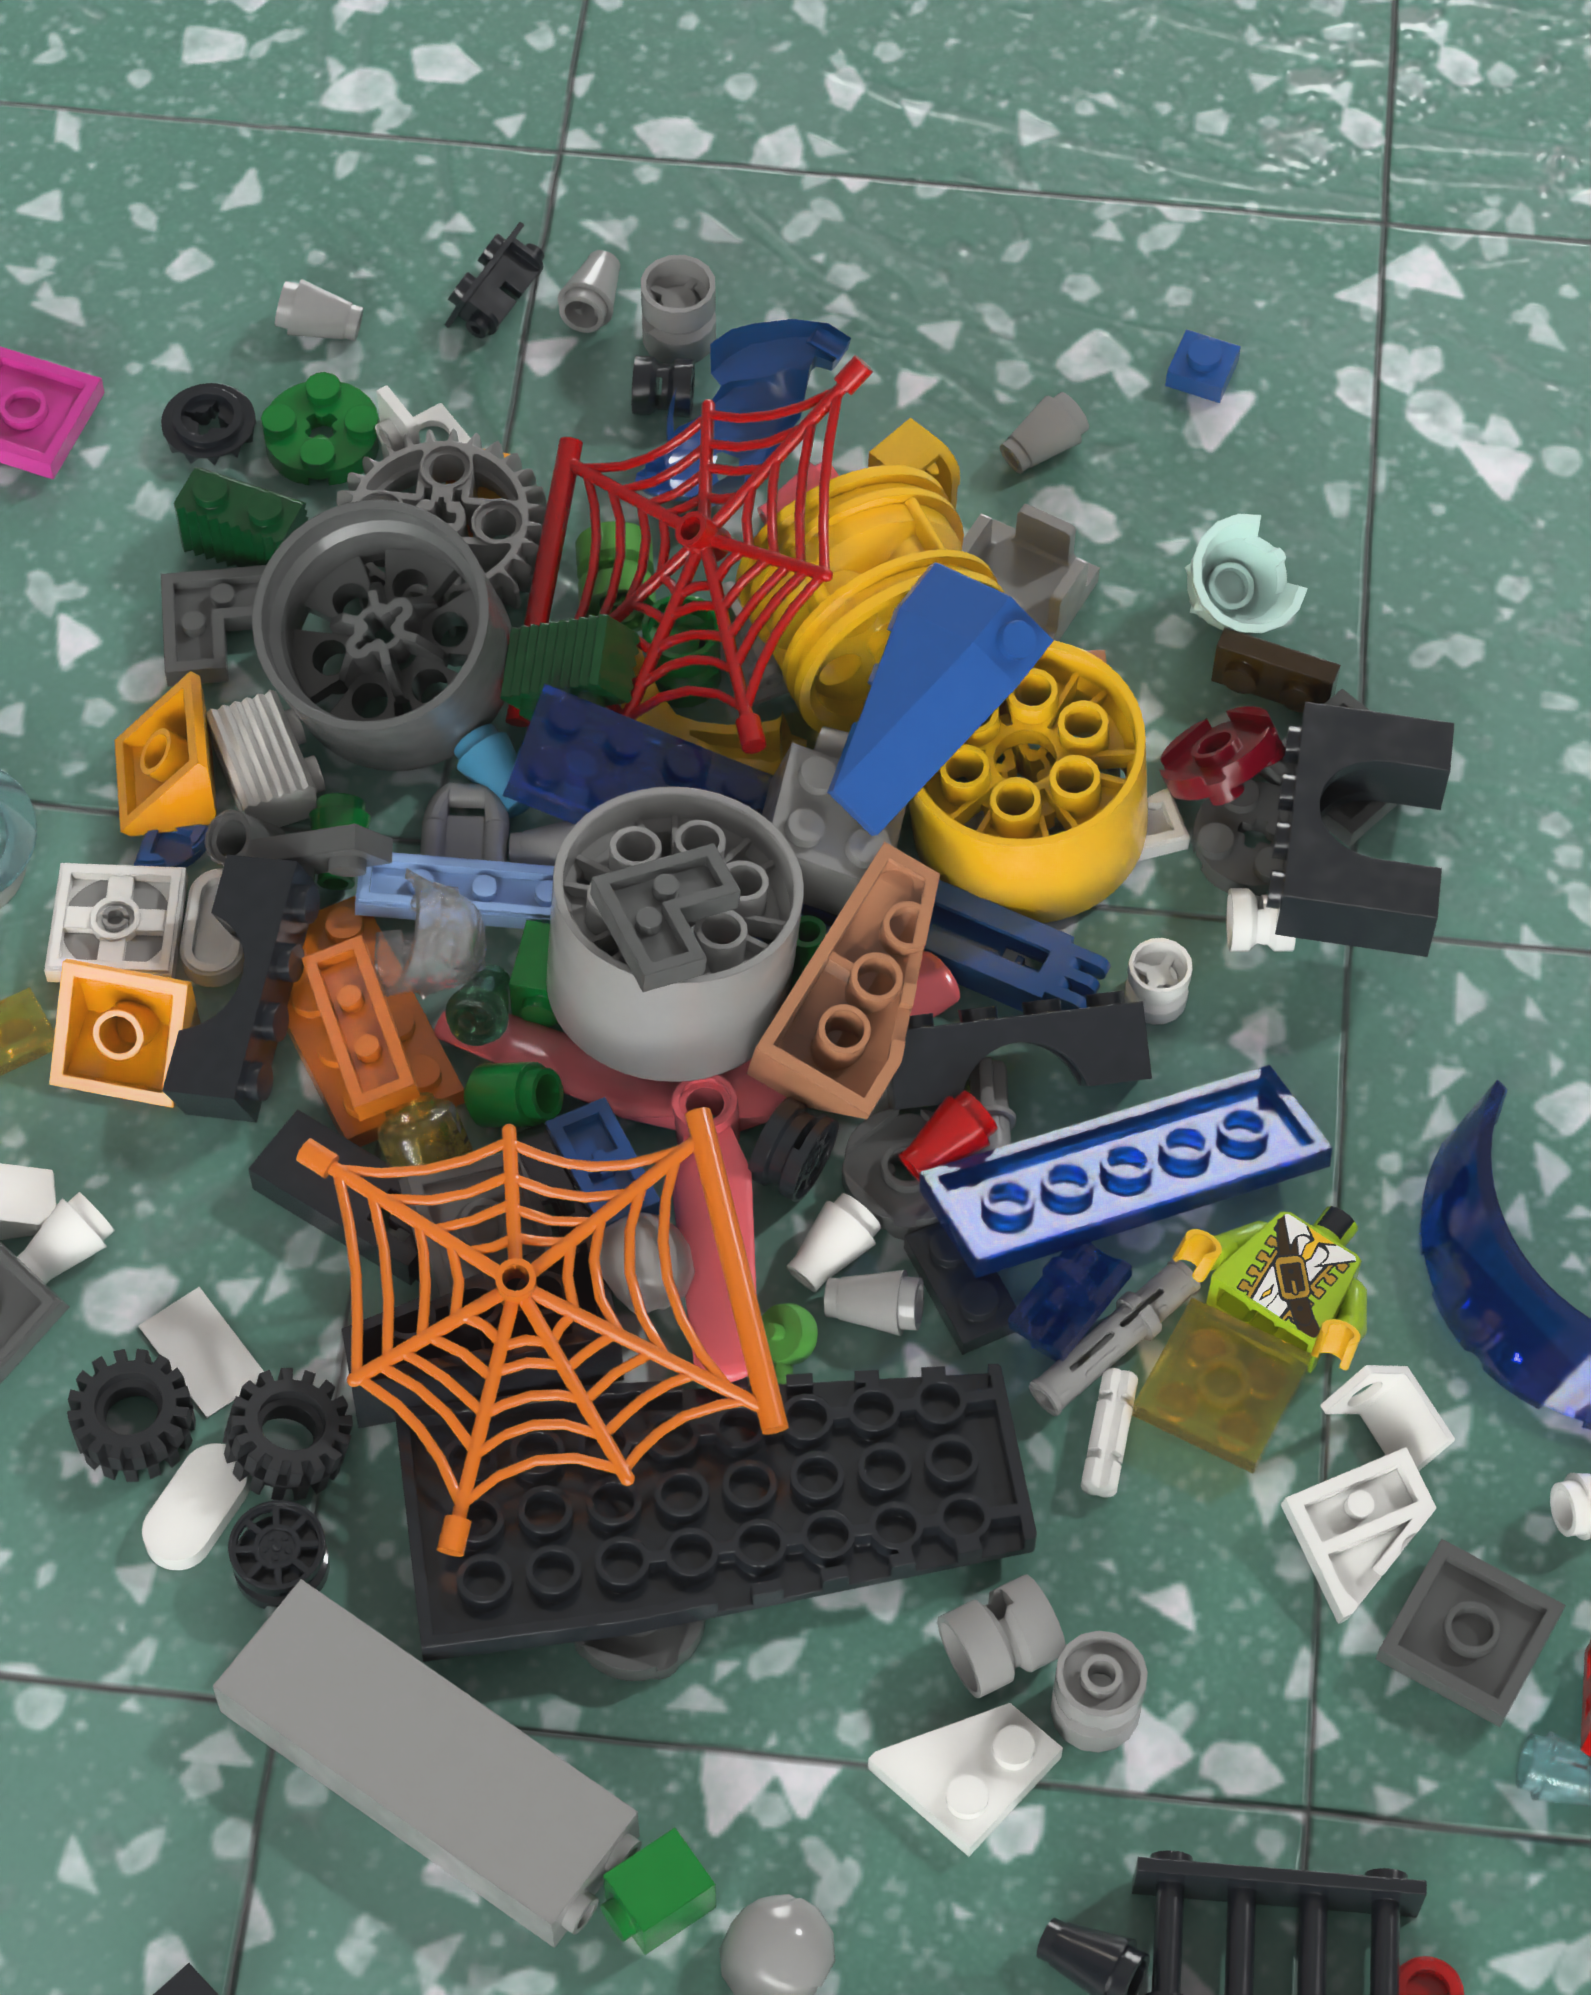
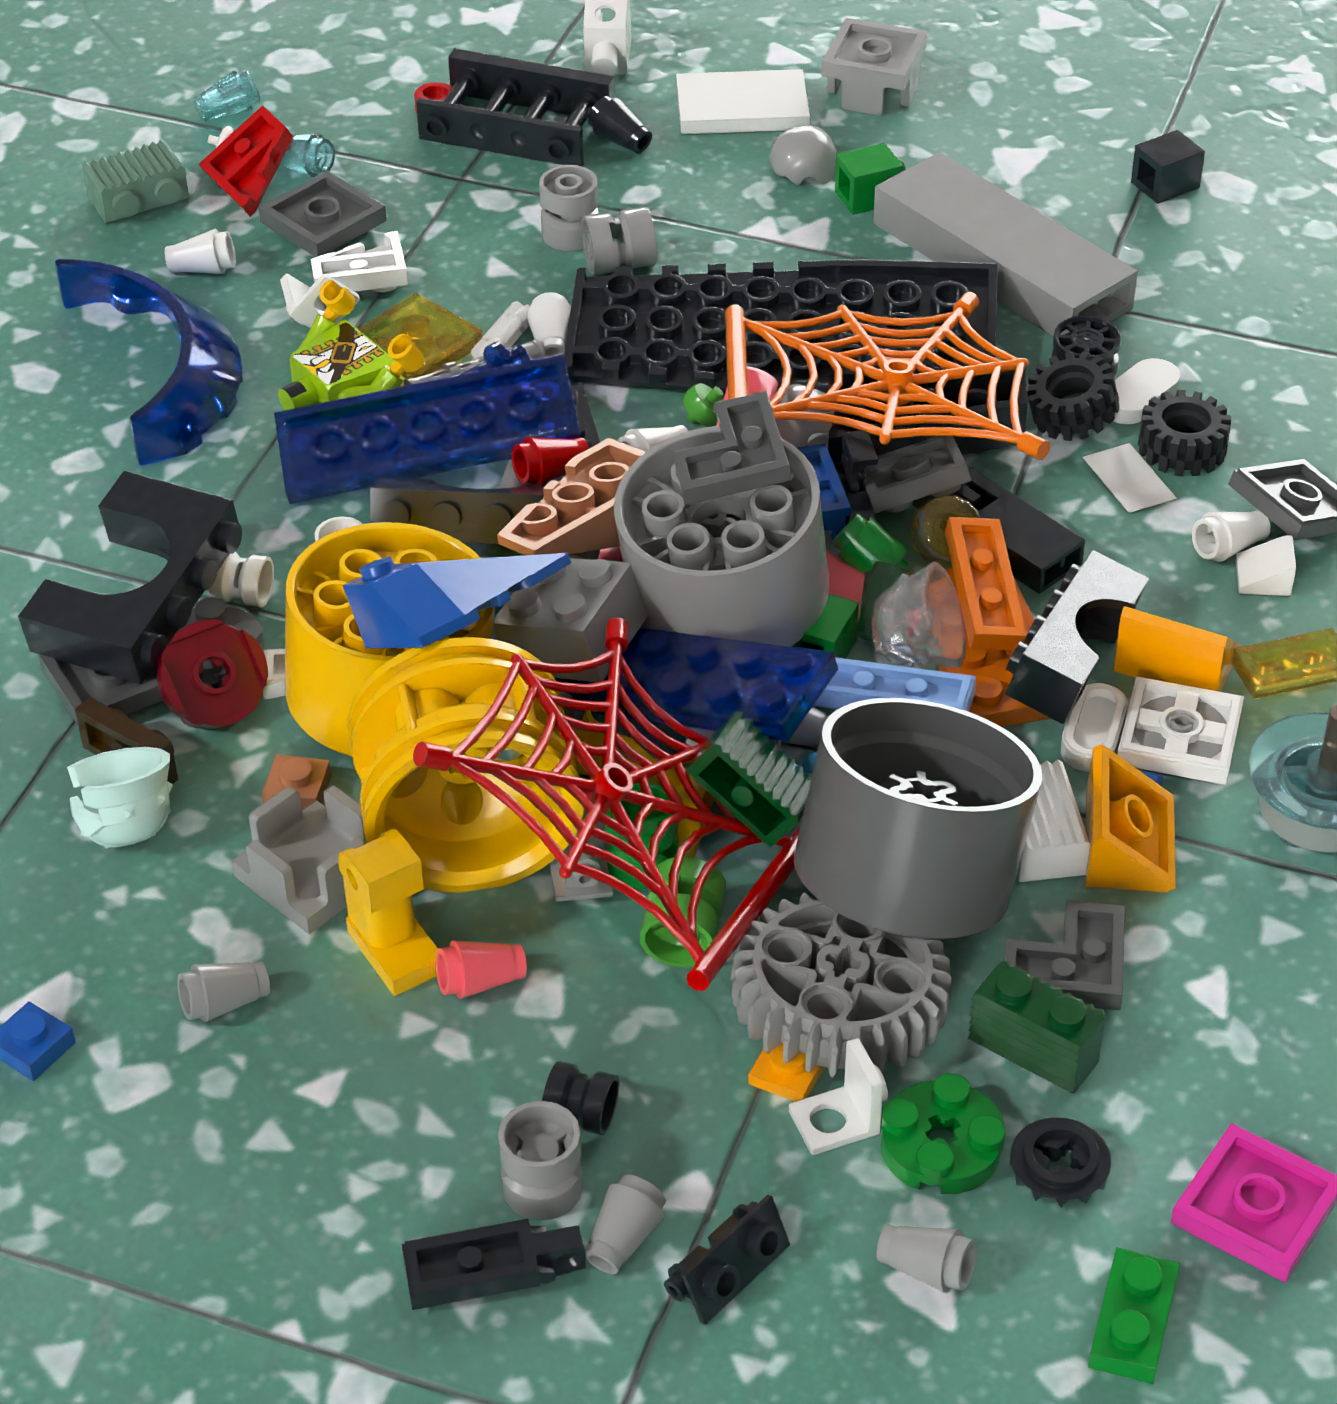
camera: 165 degrees left, 15 degrees down
dark grey plate [205,809,393,881] -> none
blue animal [635,319,851,507] -> none
light grey cone [824,1270,924,1336] -> none
white wing [868,1703,1063,1857] -> none
none -> black hinge [402,1218,586,1310]
none -> white cone [527,293,571,364]
none -> green plate [1088,1247,1180,1384]

